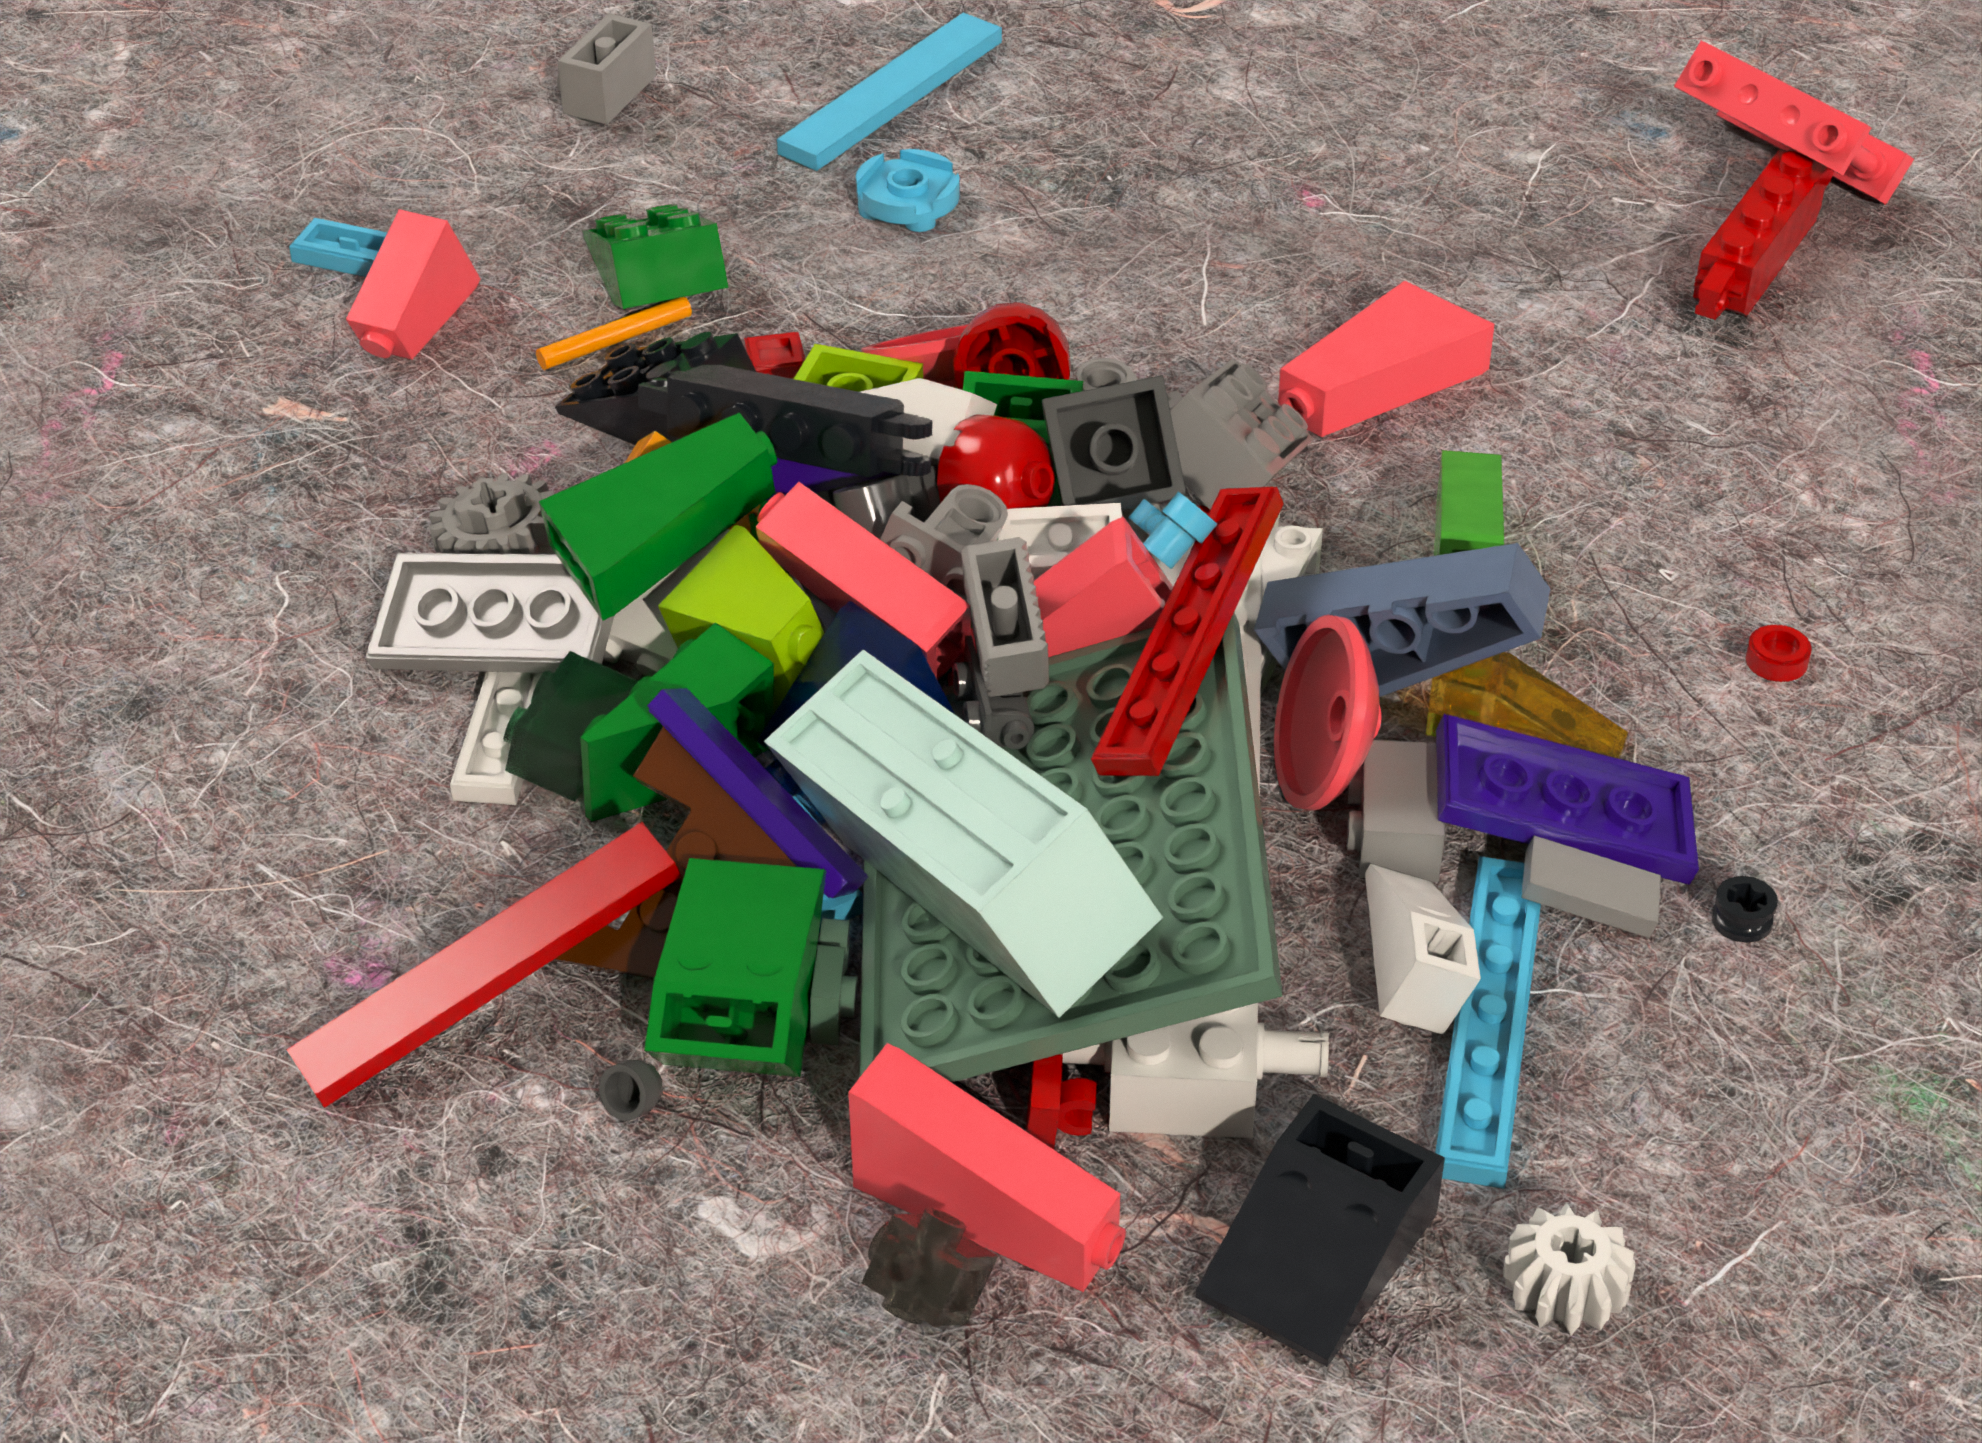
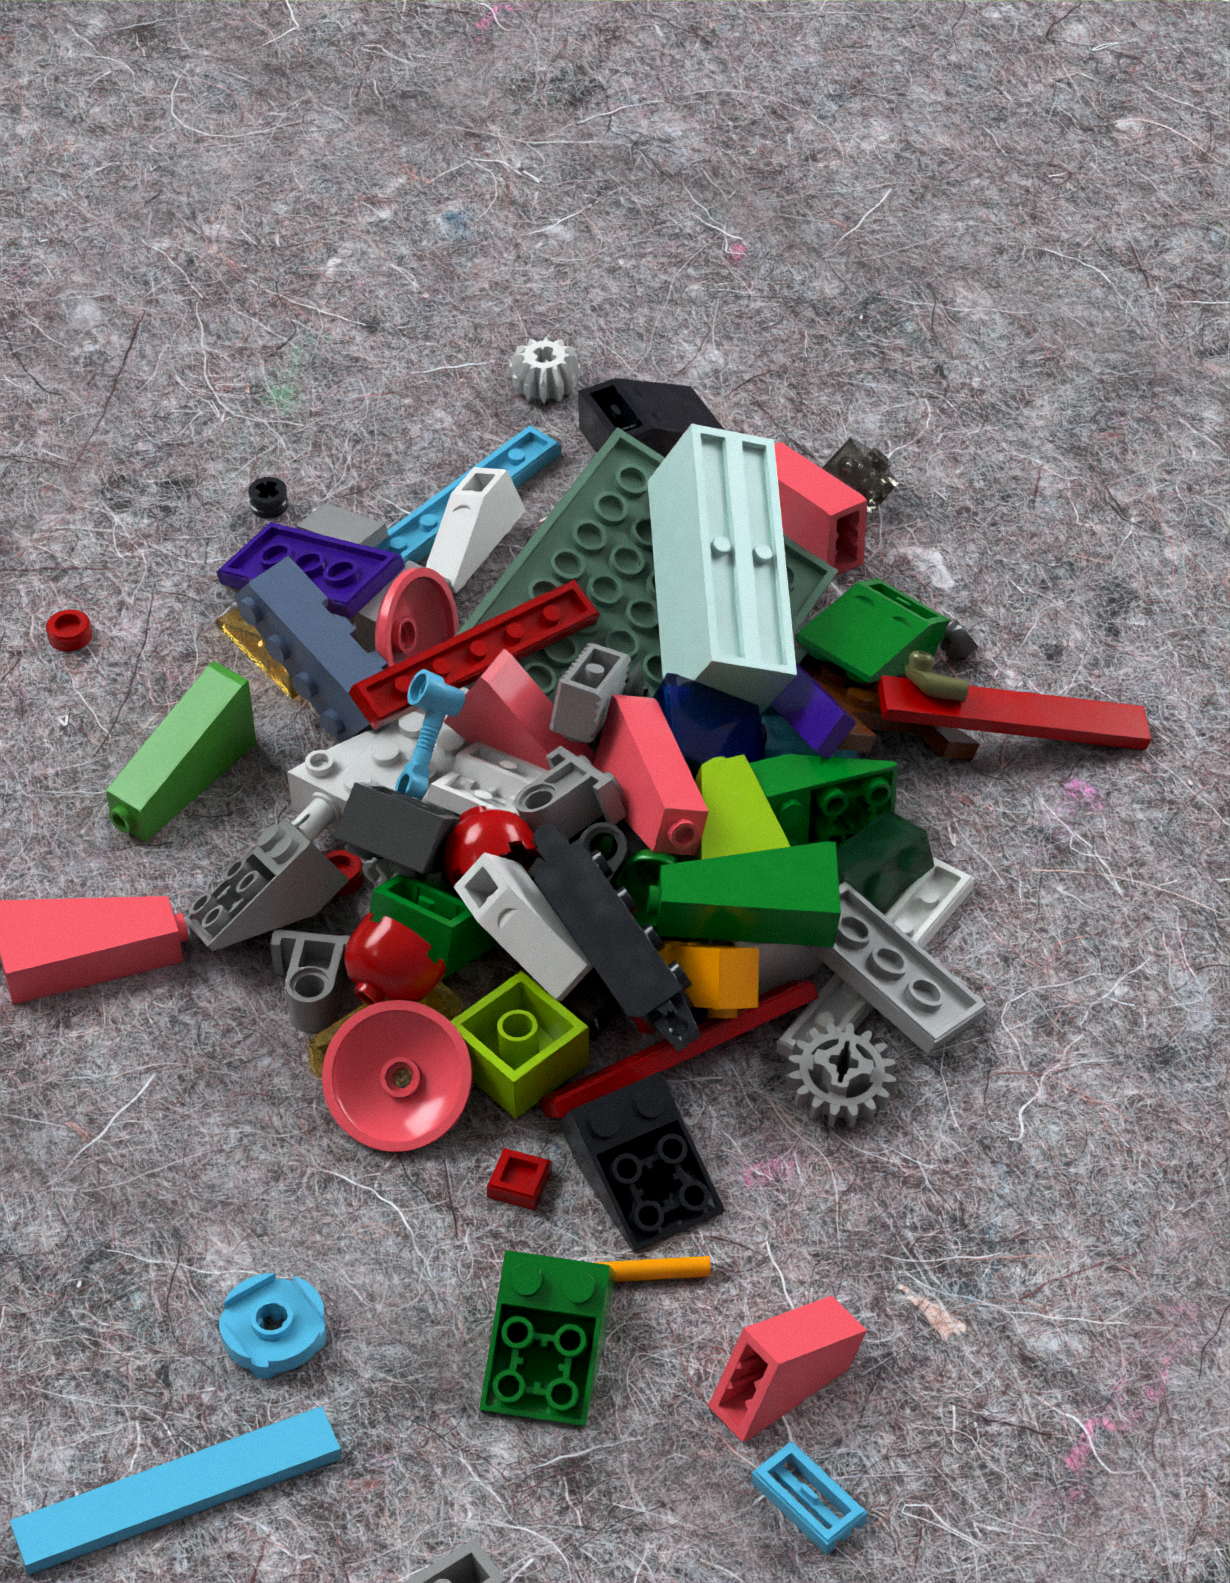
camera: 150 degrees left, 5 degrees up
none -> olive arm [905,651,969,702]

